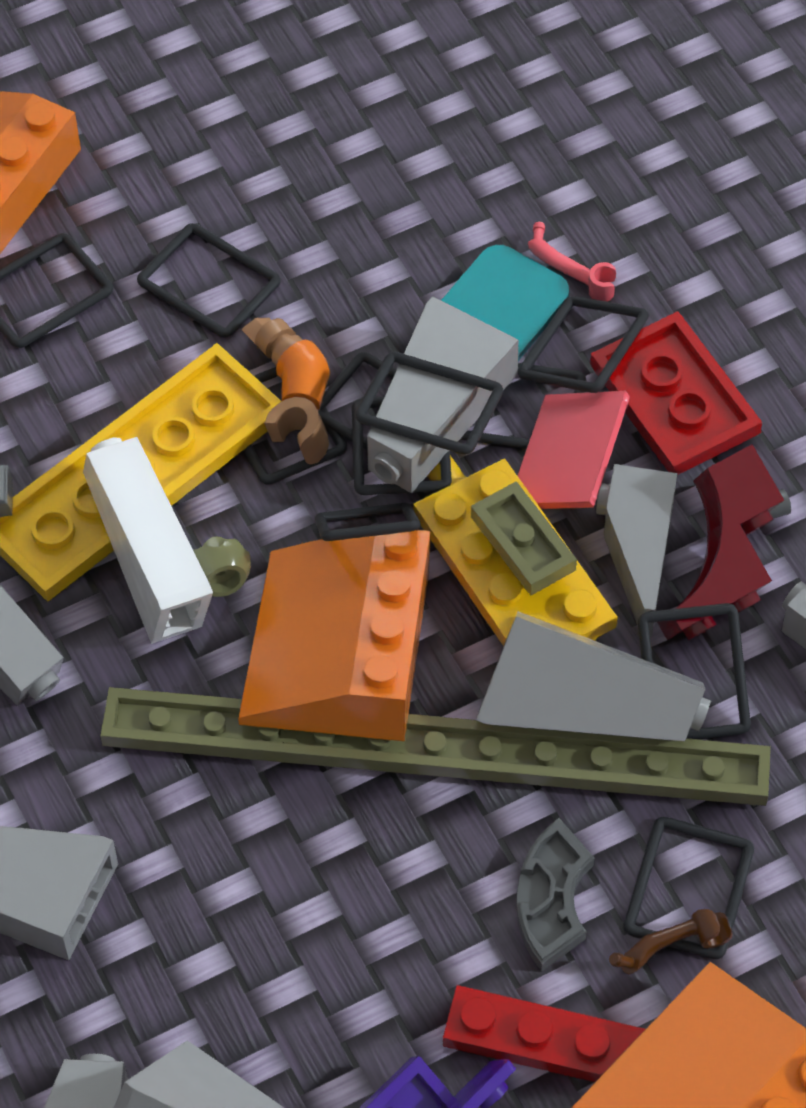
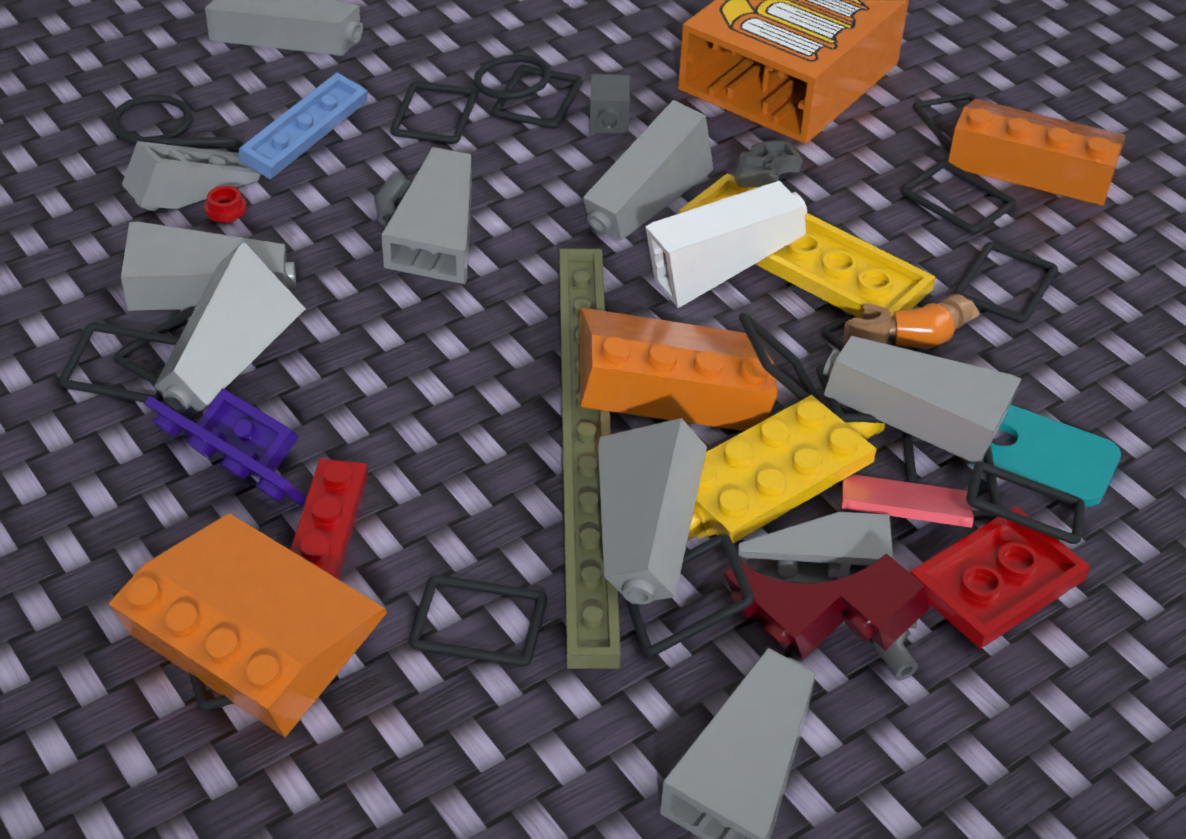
camera: 80 degrees right, 15 degrees down
olive plate [193,536,251,597] -> none
black piece [355,352,504,455] -> none
olive plate [471,481,577,596] -> none
dark grey tile [516,818,595,972] -> none
coral piece [528,222,616,302] -> none
reddish brown piece [609,909,732,975] -> none

